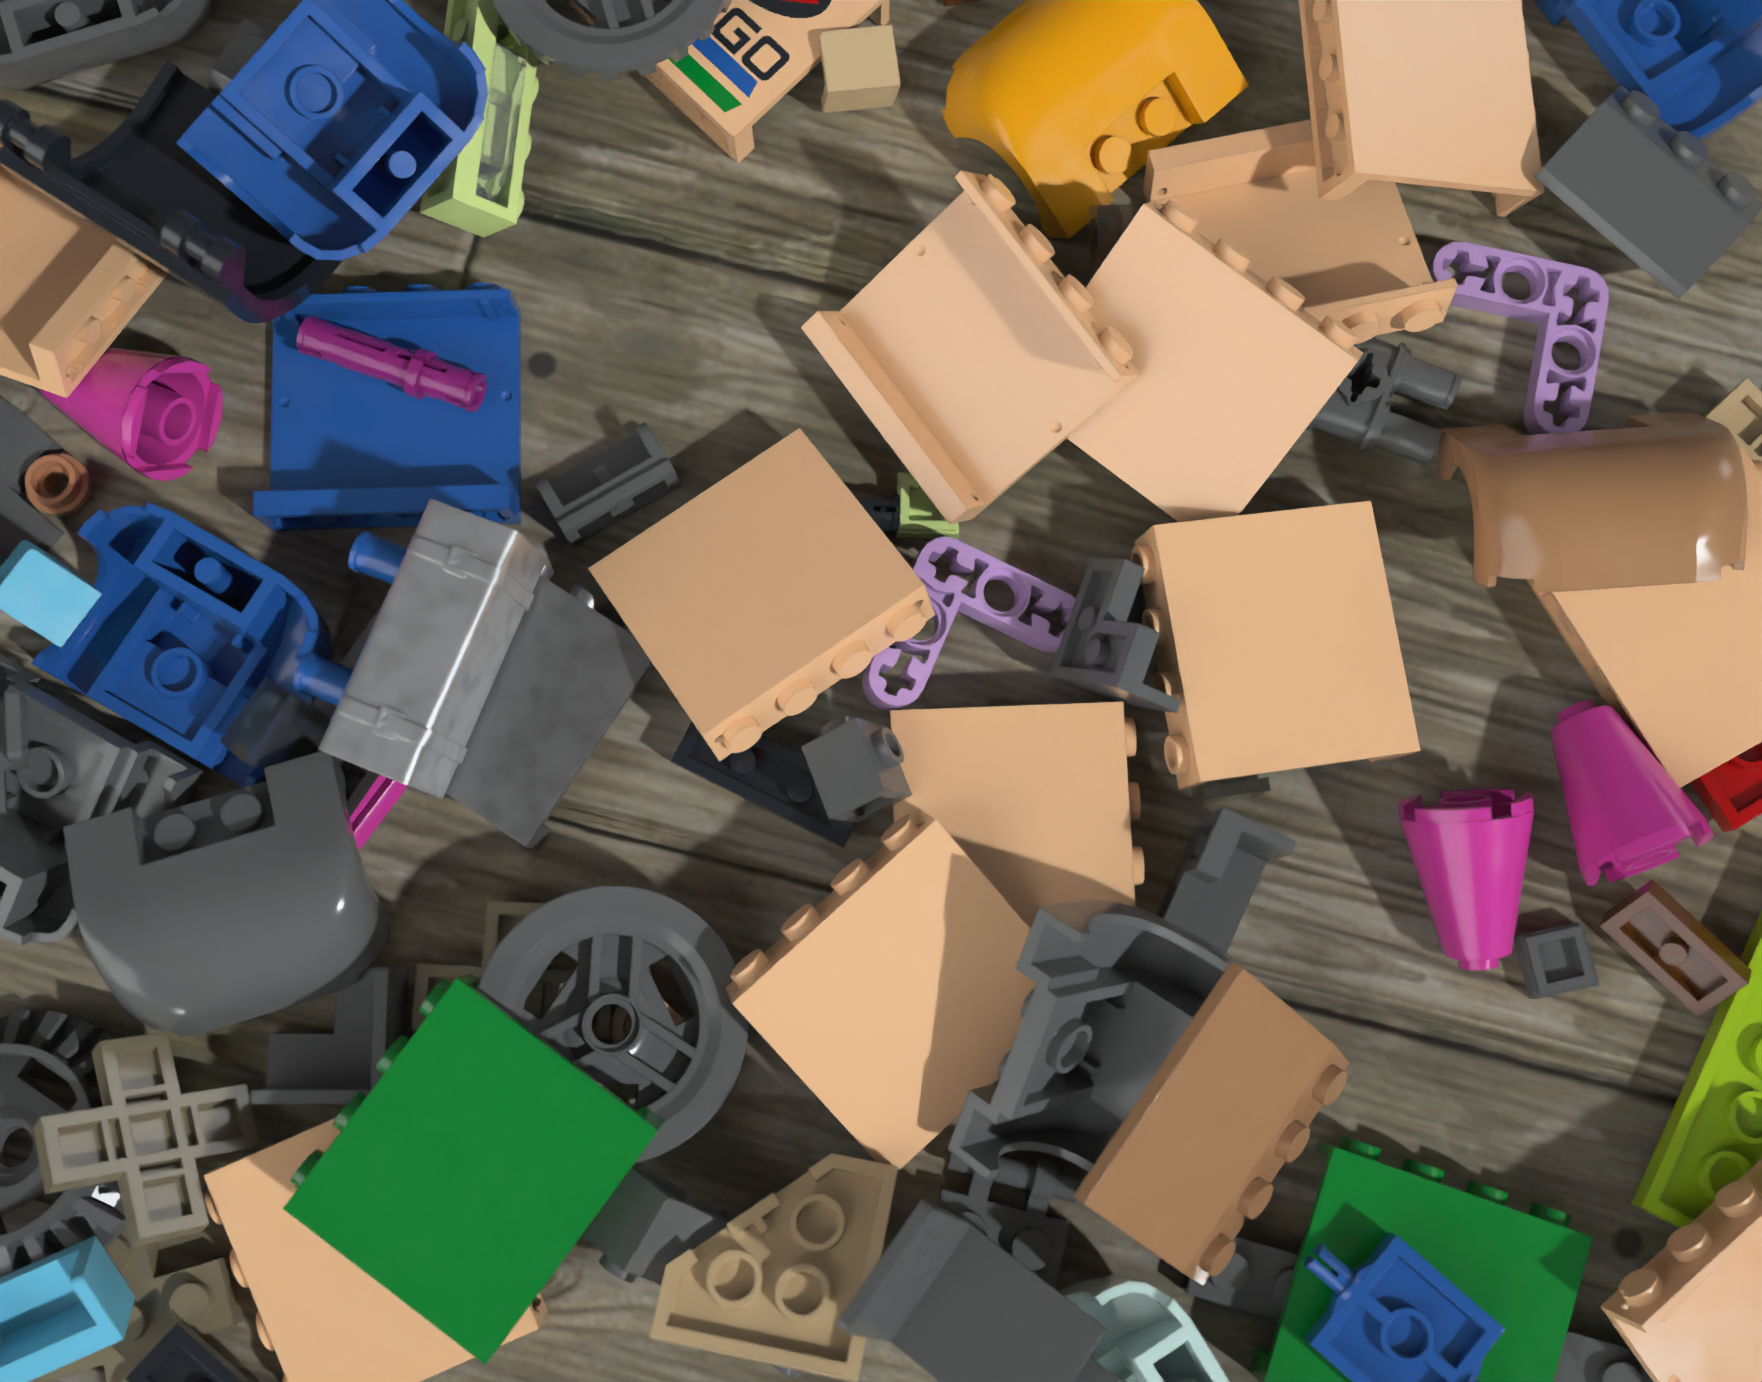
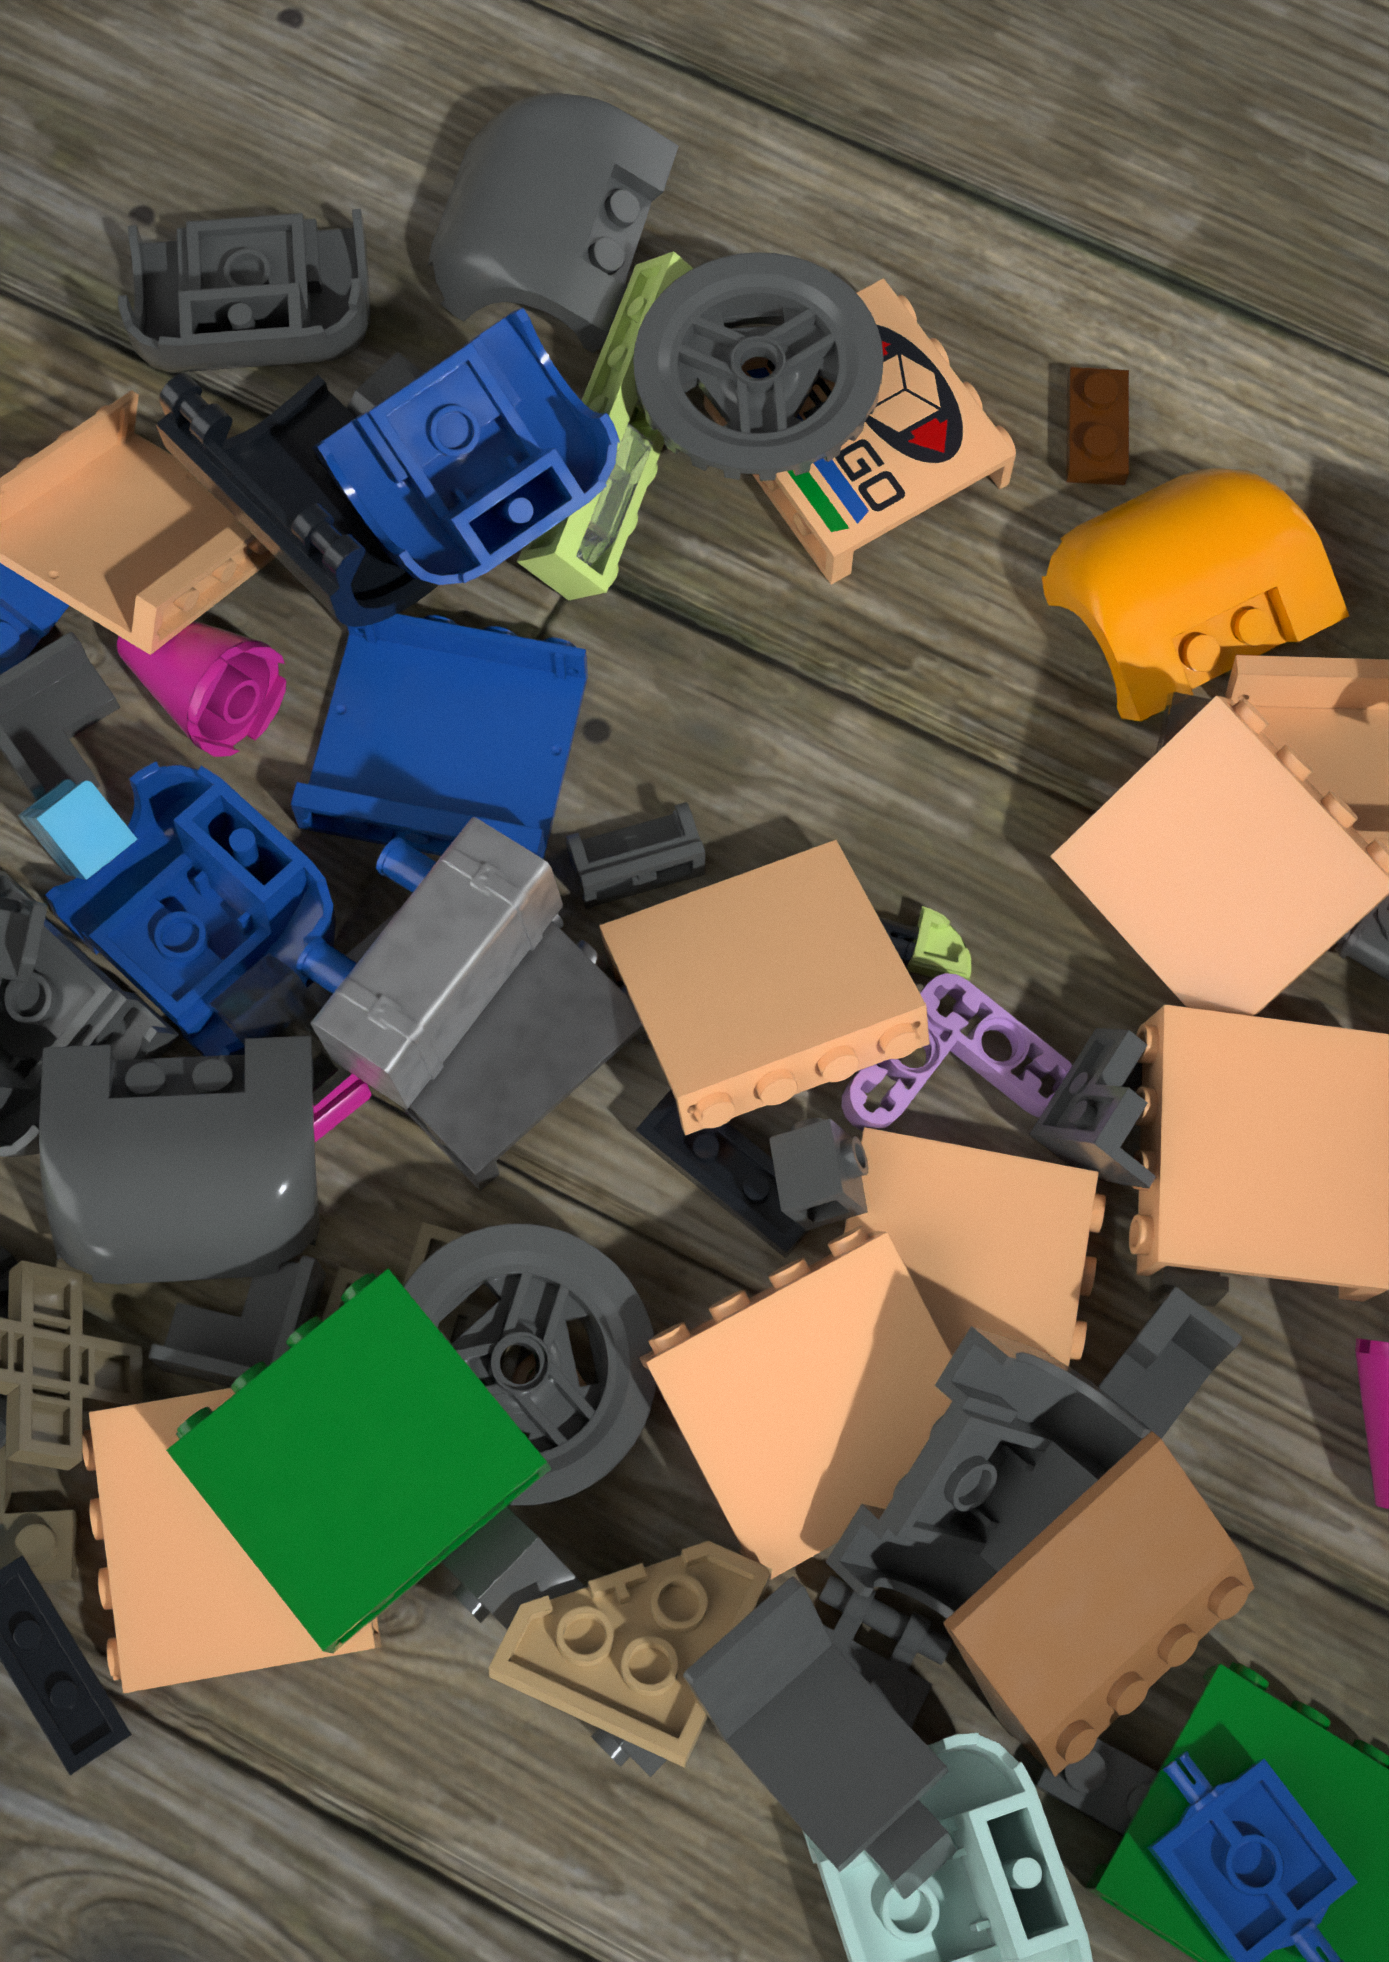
camera: 15 degrees right, 10 degrees down
nougat plate [25,453,92,516] -> none
magenta pin [296,315,487,413] -> none
light nougat panel [801,170,1140,525] -> none
tan panel [819,25,901,113] -> none

